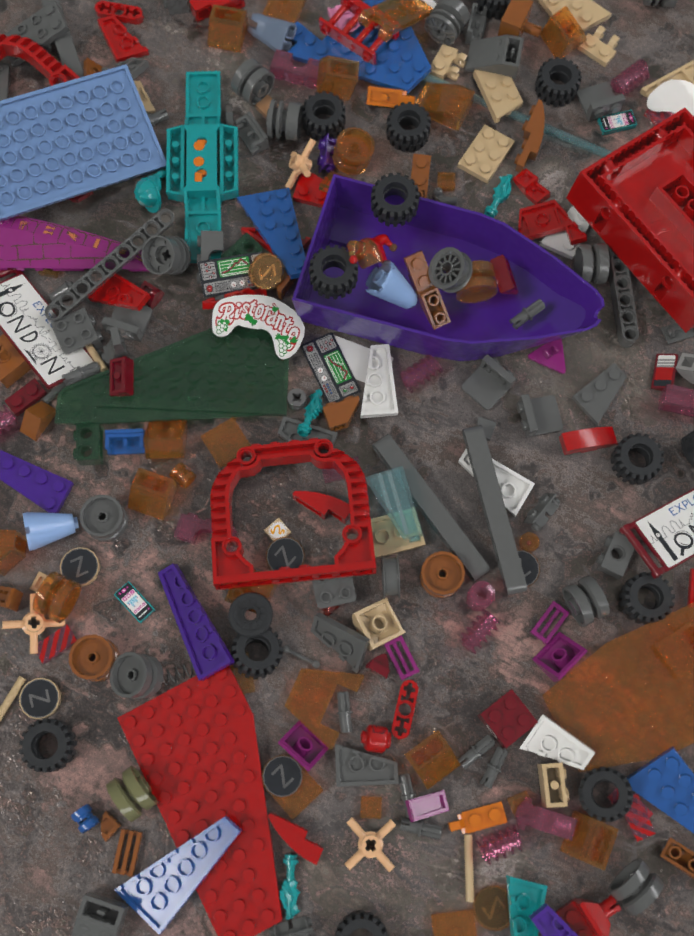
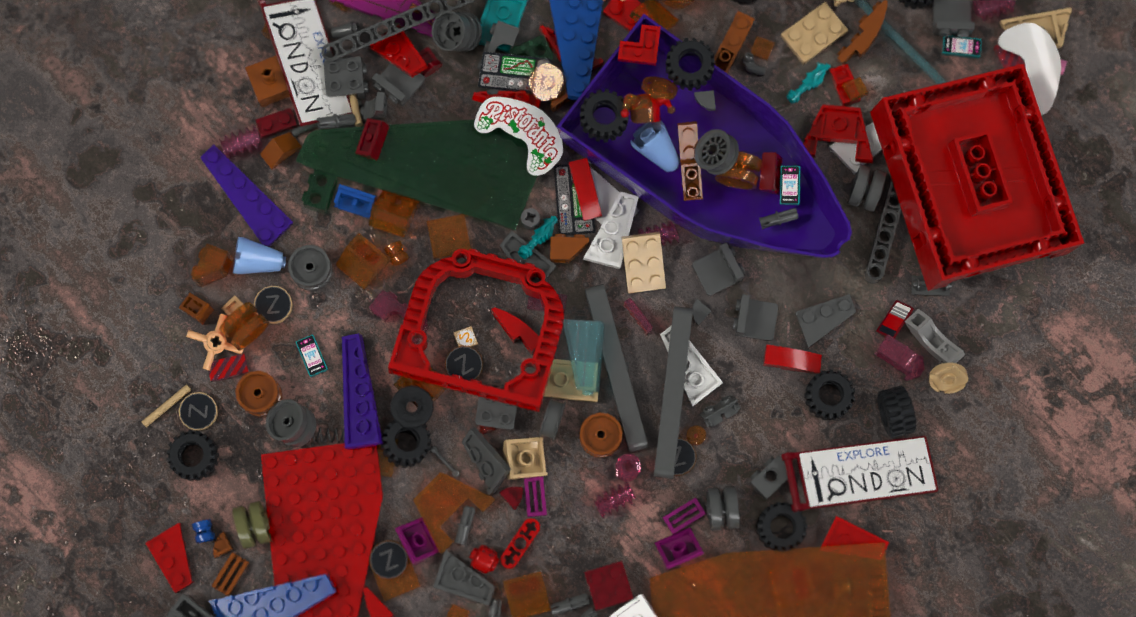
camera: 20 degrees right, 5 degrees up
magenta piece [528,339,566,374] -> none
none -> red wing [146,522,193,593]
none -> red slope [569,158,602,221]
none -> red plate [618,24,661,66]
none -> tan plate [621,232,666,293]
none -> clear pink tile [624,298,653,335]
none -> clear orange wheel [641,76,678,100]
none -> dark grey tile [694,91,716,111]
none -> tile [780,166,801,205]
none -> clear orange tile [843,77,869,102]

